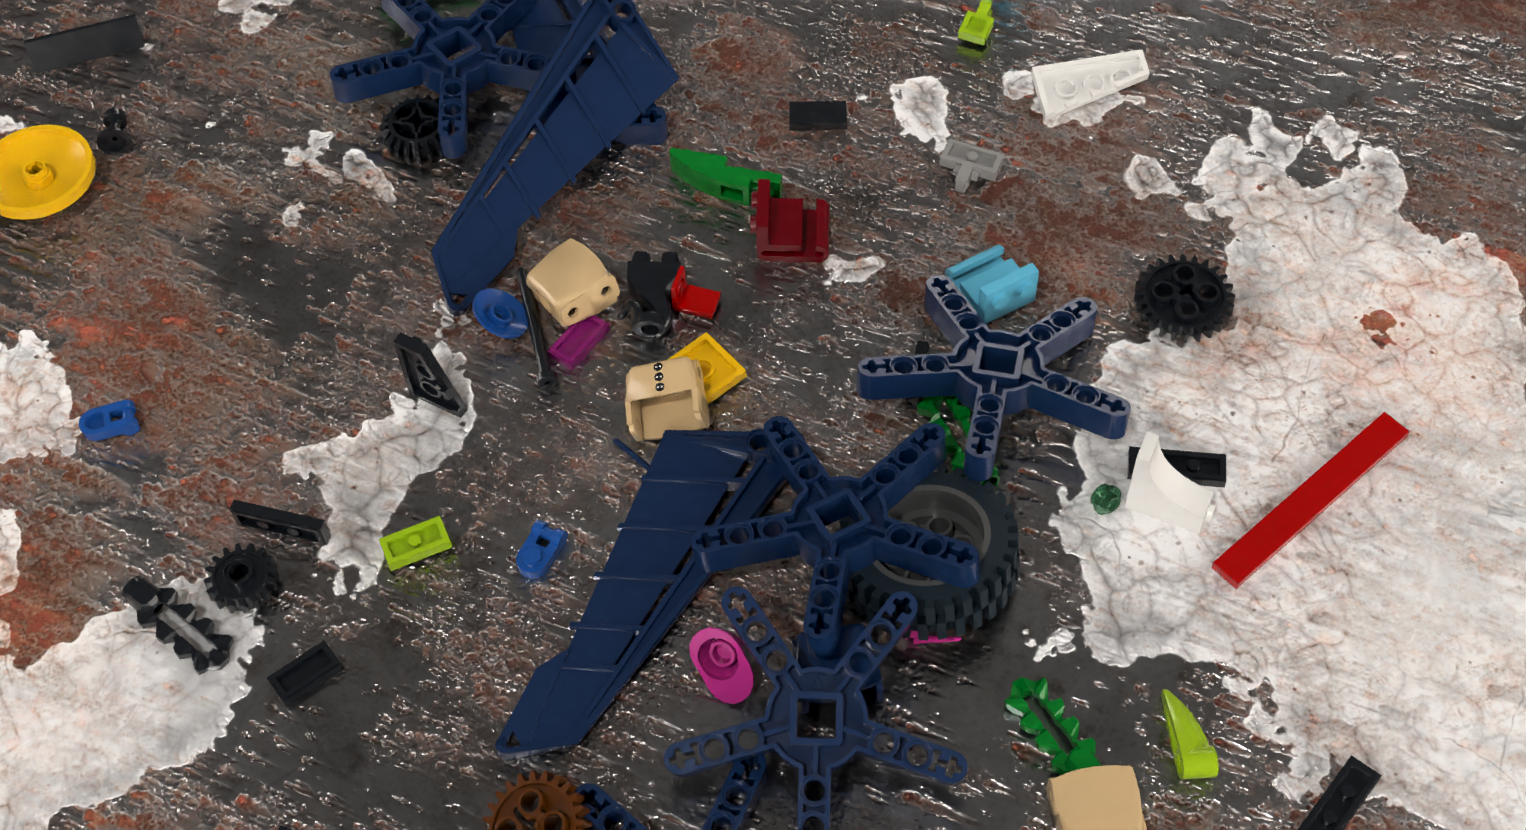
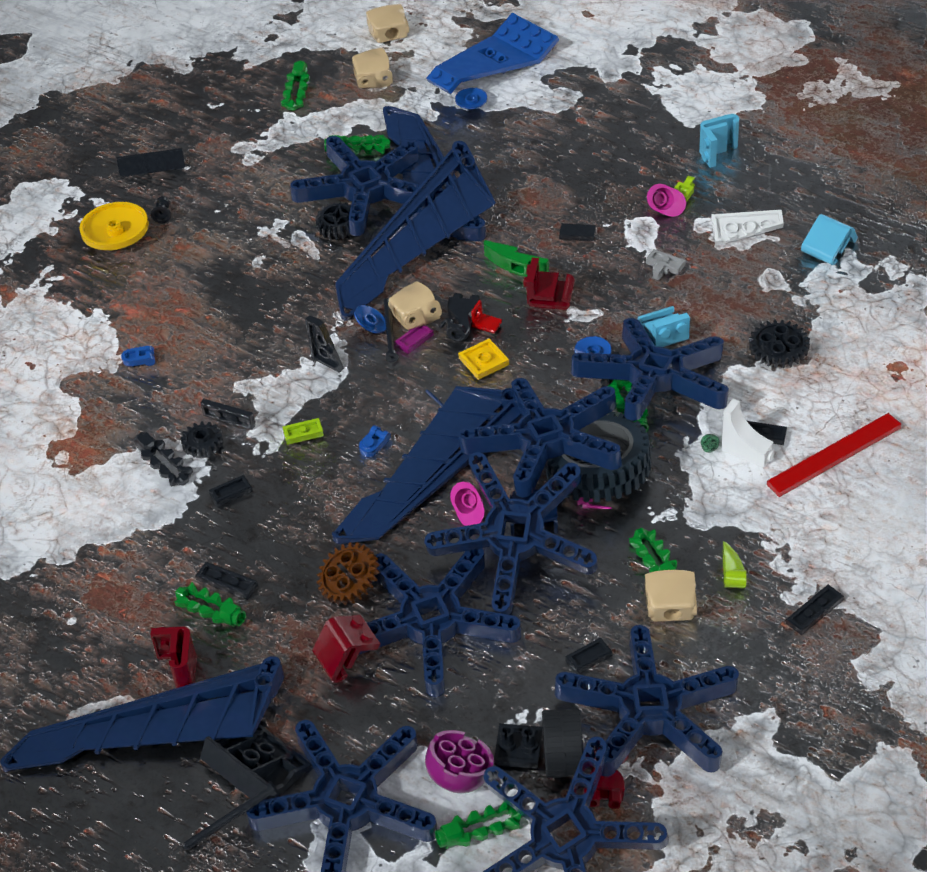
camera: 10 degrees right, 10 degrees down
tan piece [625,357,710,441] -> none
none -> blue dish [574,336,611,354]
none -> dark pink piece [647,184,686,217]
none -> medium azure piece [801,214,858,265]

